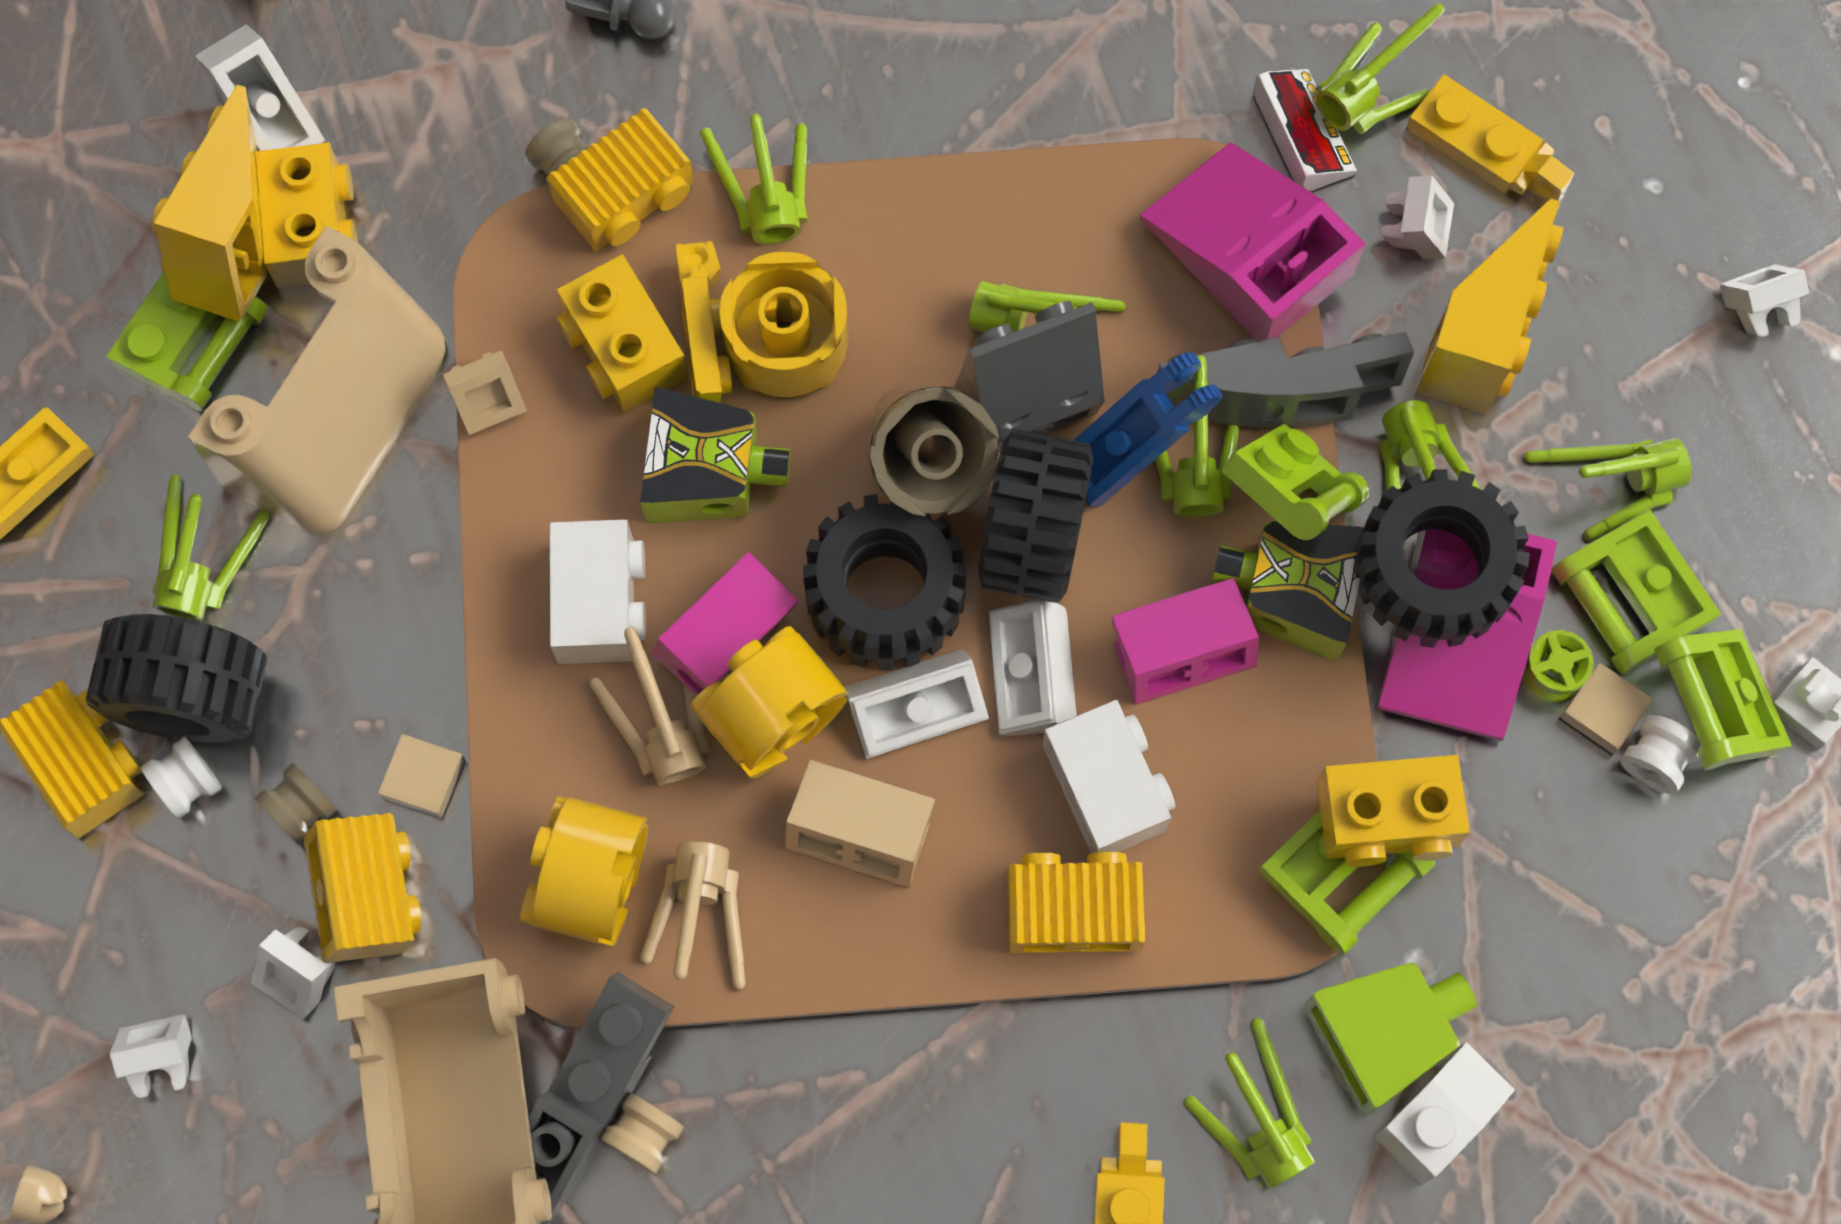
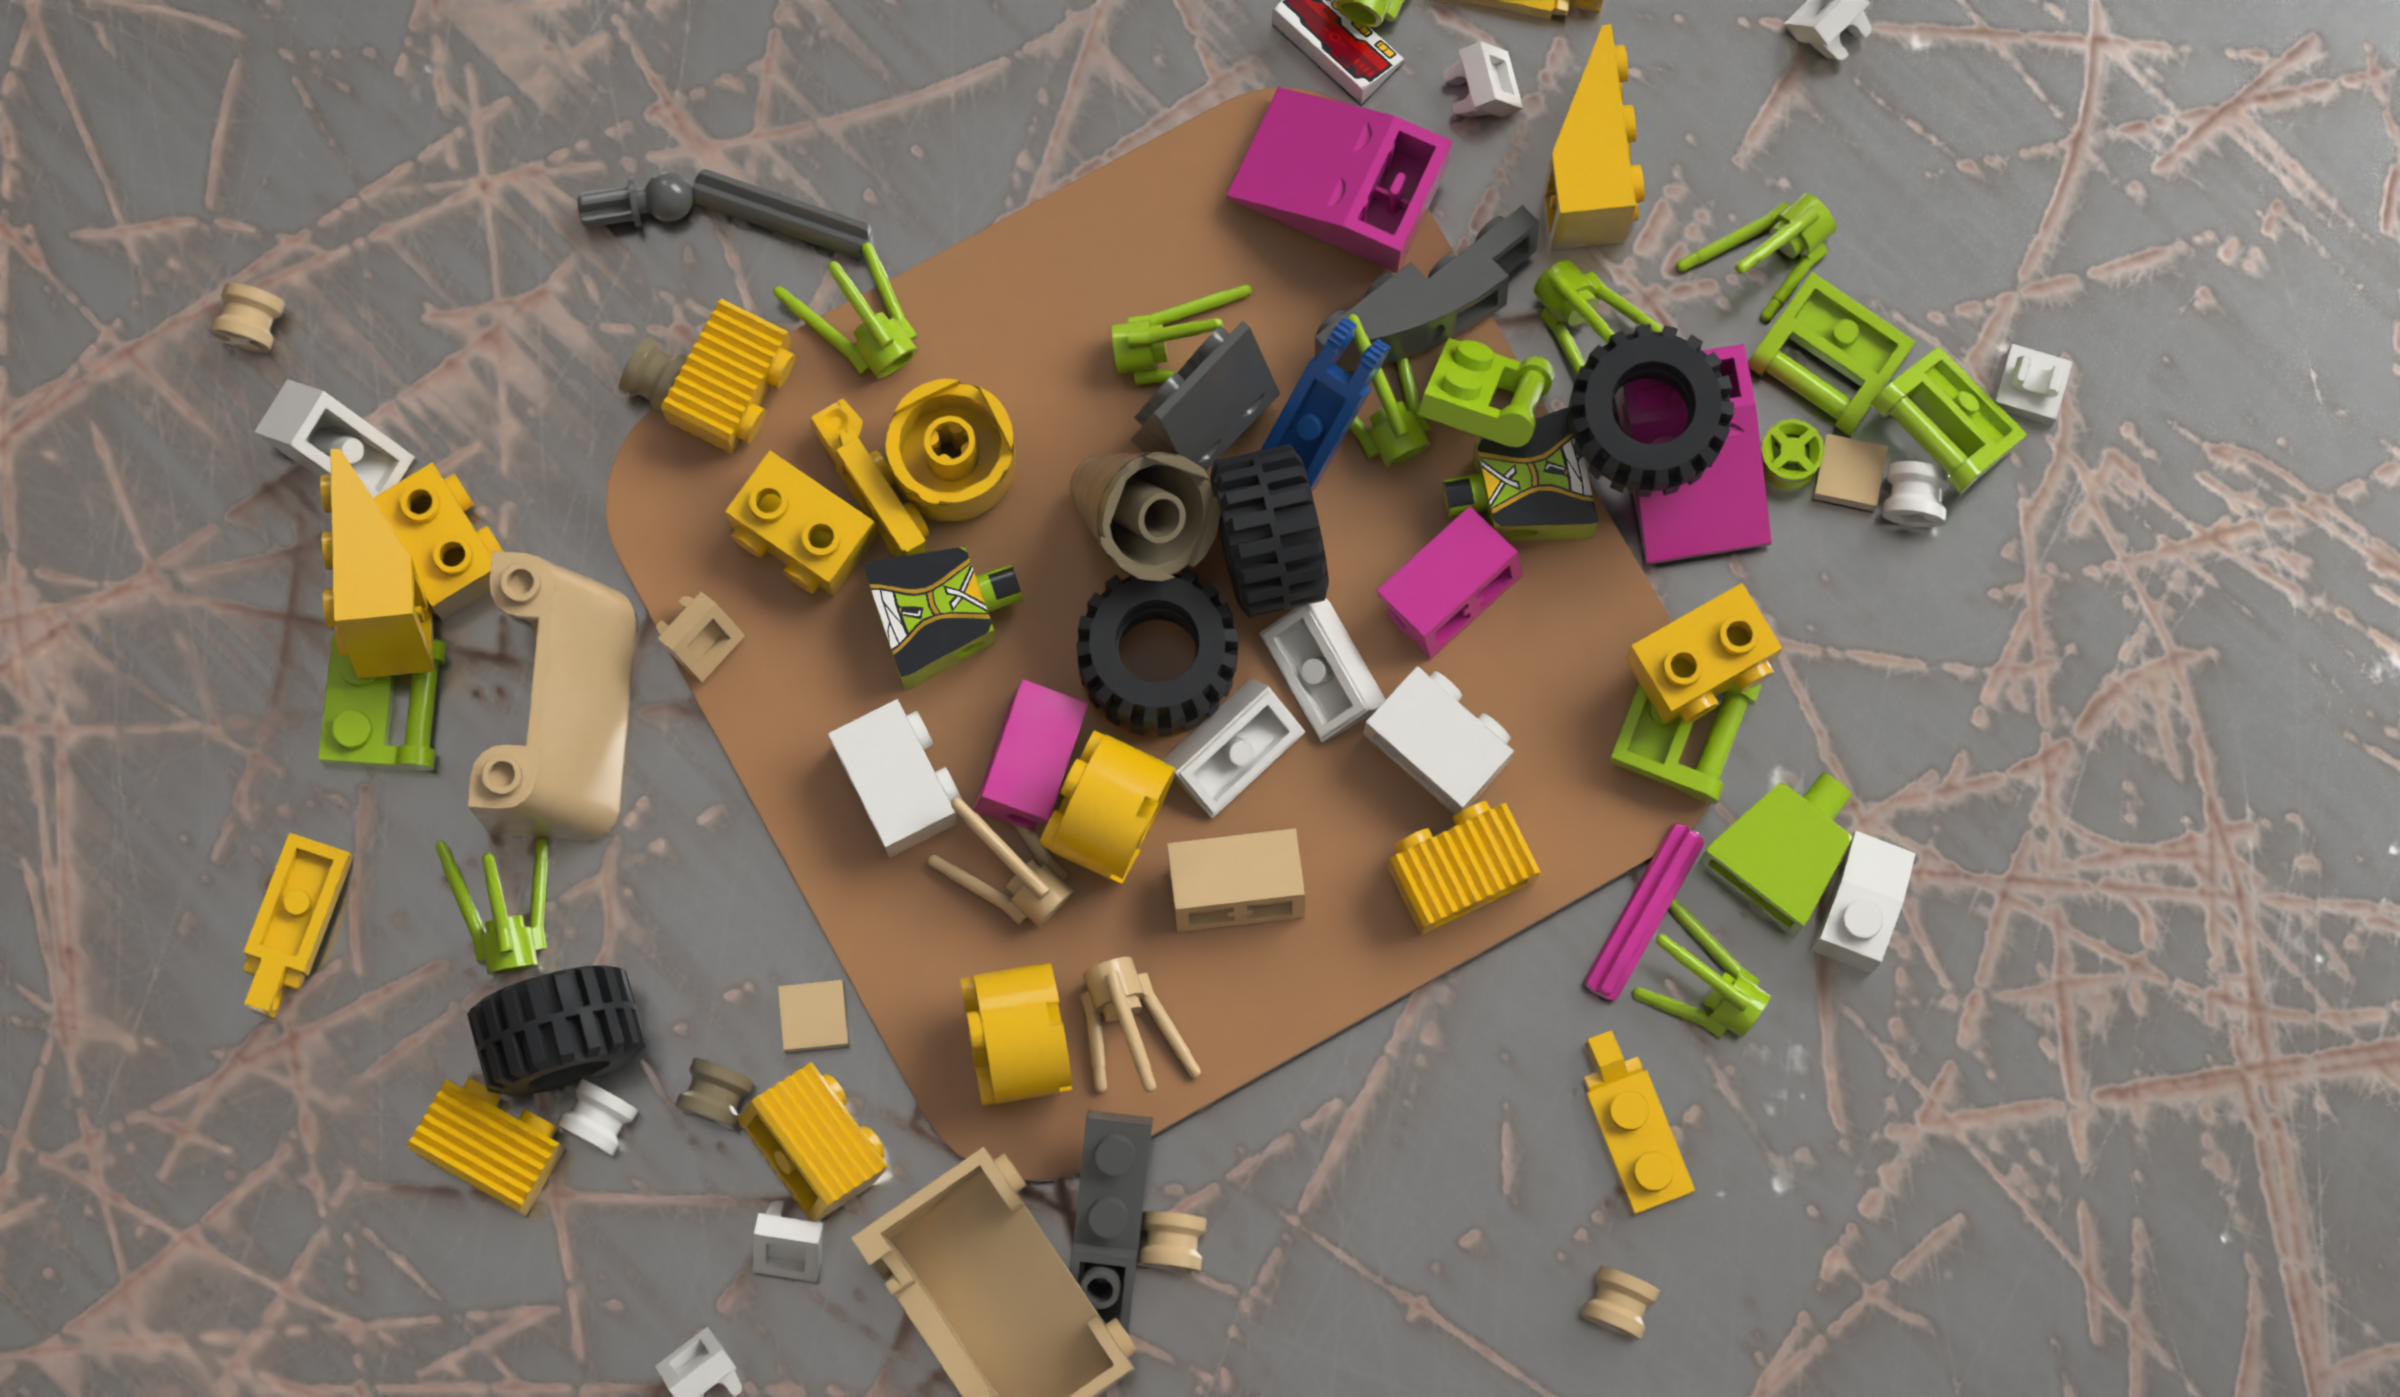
camera: 25 degrees left, 5 degrees up
none -> dark grey axle [692,169,872,259]
none -> dark pink axle [1584,823,1704,1001]

